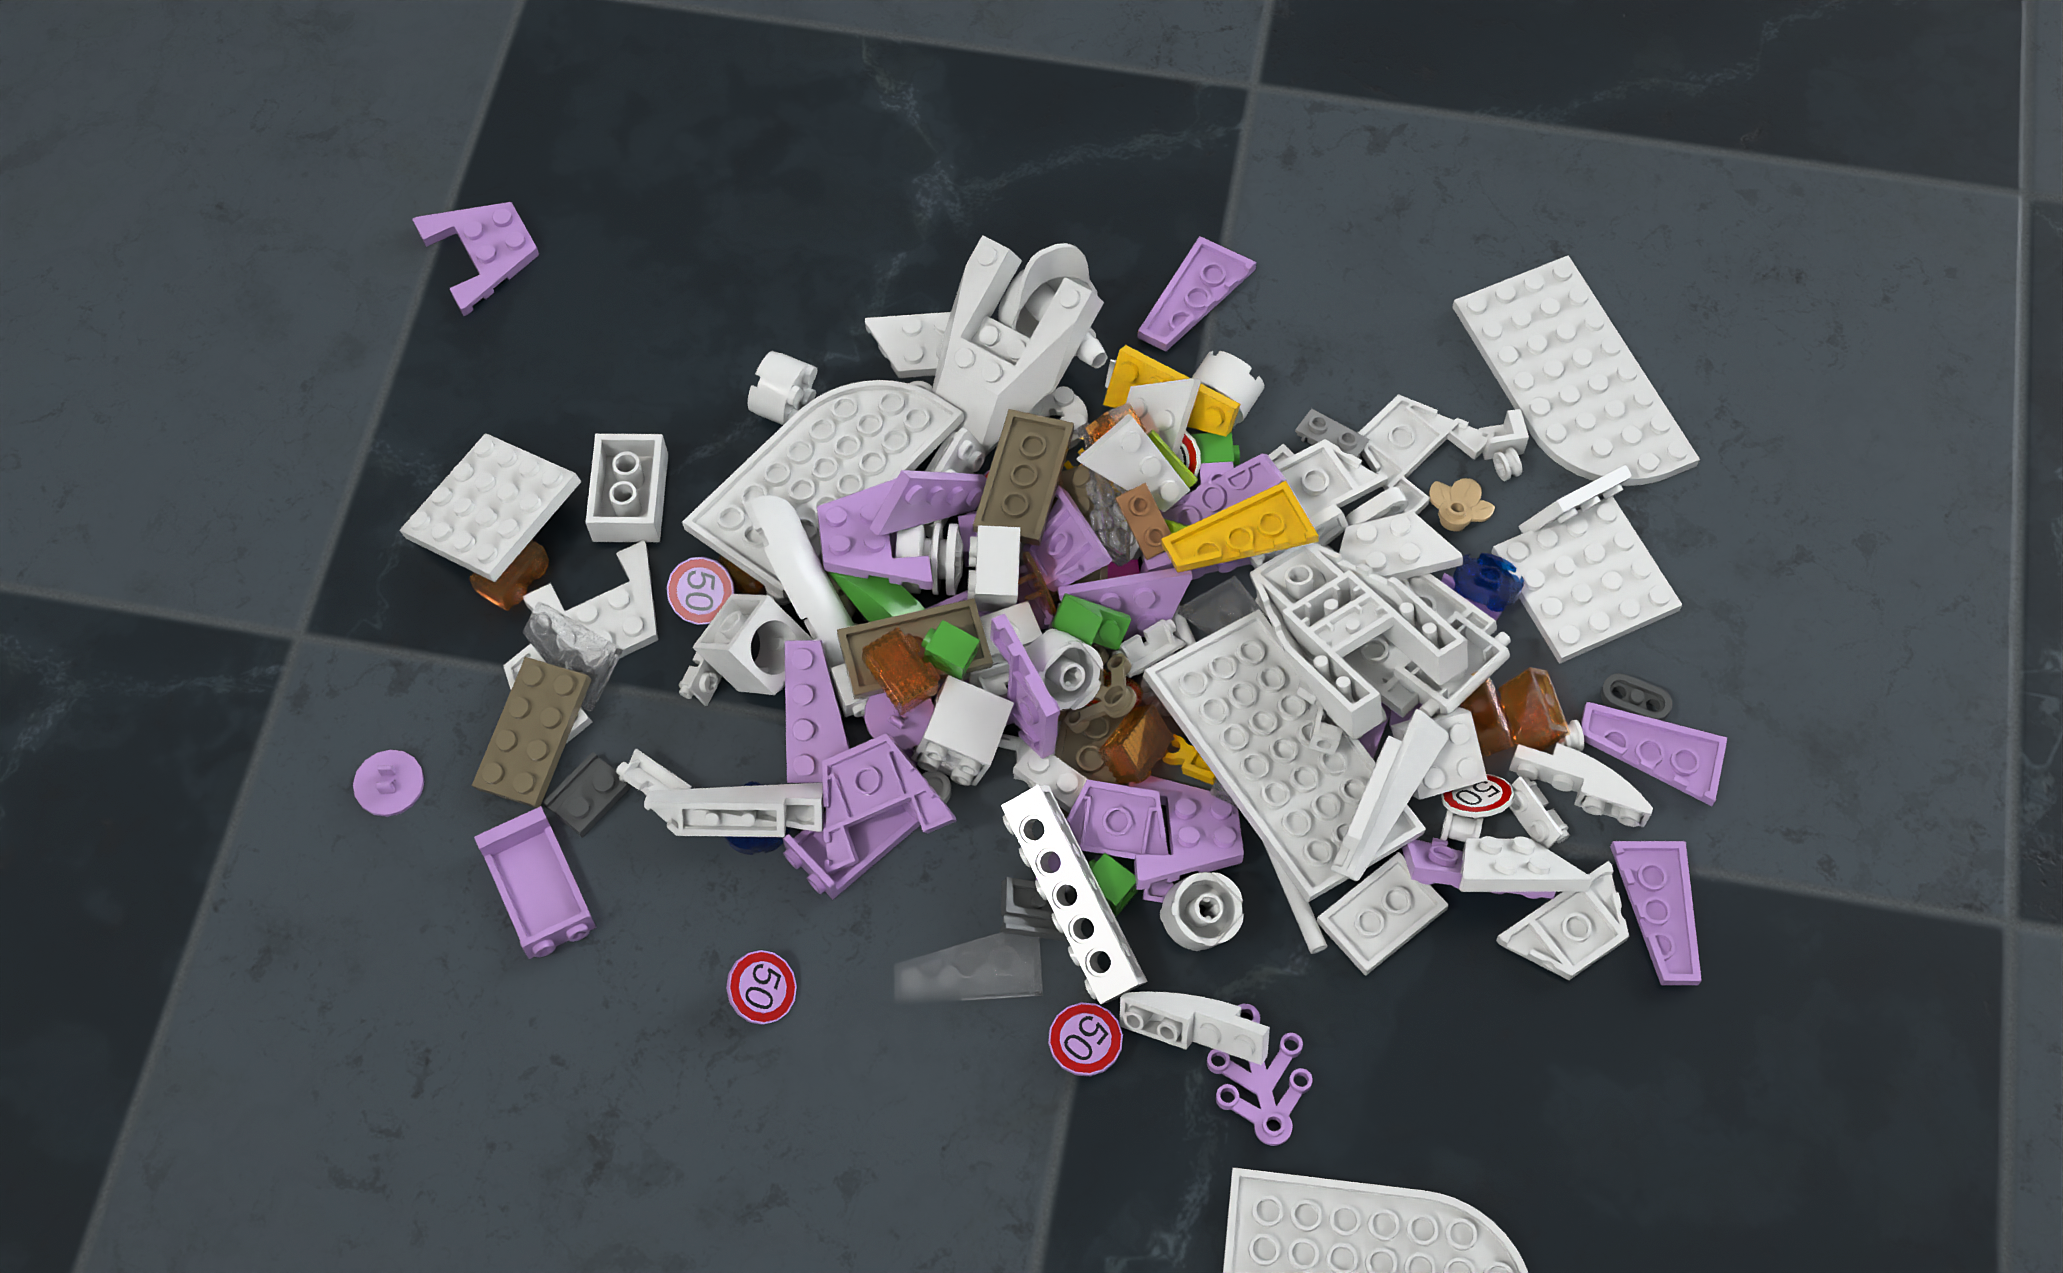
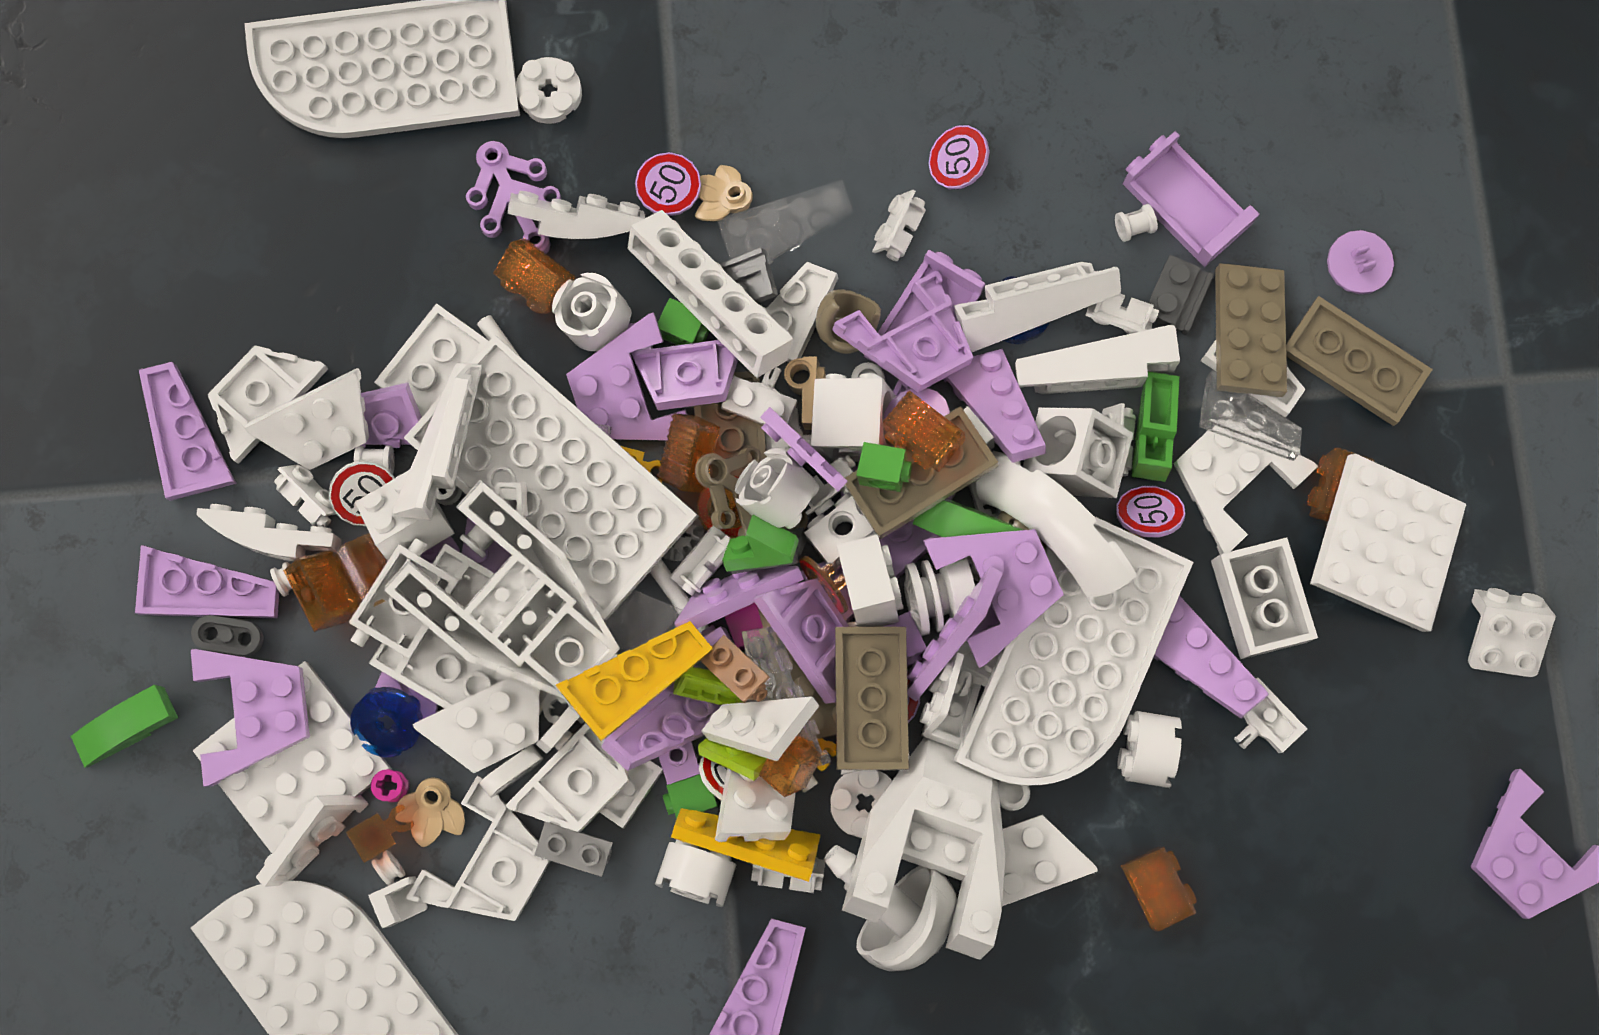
camera: 160 degrees right, 15 degrees up
none -> bright green slope [71,685,178,768]
none -> lavender wing [191,649,310,787]
none -> clear orange brick [346,804,414,863]
none -> dark pink bush [371,769,410,802]
none -> clear orange brick [493,238,576,314]
none -> white plate [516,57,582,124]
none -> tan plate [695,165,753,221]
none -> white wing [764,262,838,362]
none -> tan plate [784,357,826,430]
none -> dark tan piece [816,289,881,354]
none -> white hinge [872,190,926,261]
none -> white wedge [1015,325,1180,394]
none -> white bush [1115,204,1158,242]
none -> clear orange brick [1121,847,1197,931]
none -> bright green slope [1132,371,1180,482]
none -> lavender wing [1153,595,1269,718]
none -> white plate [1234,678,1307,753]
none -> dark tan plate [1286,296,1433,426]
none -> white bracket [1468,588,1556,677]

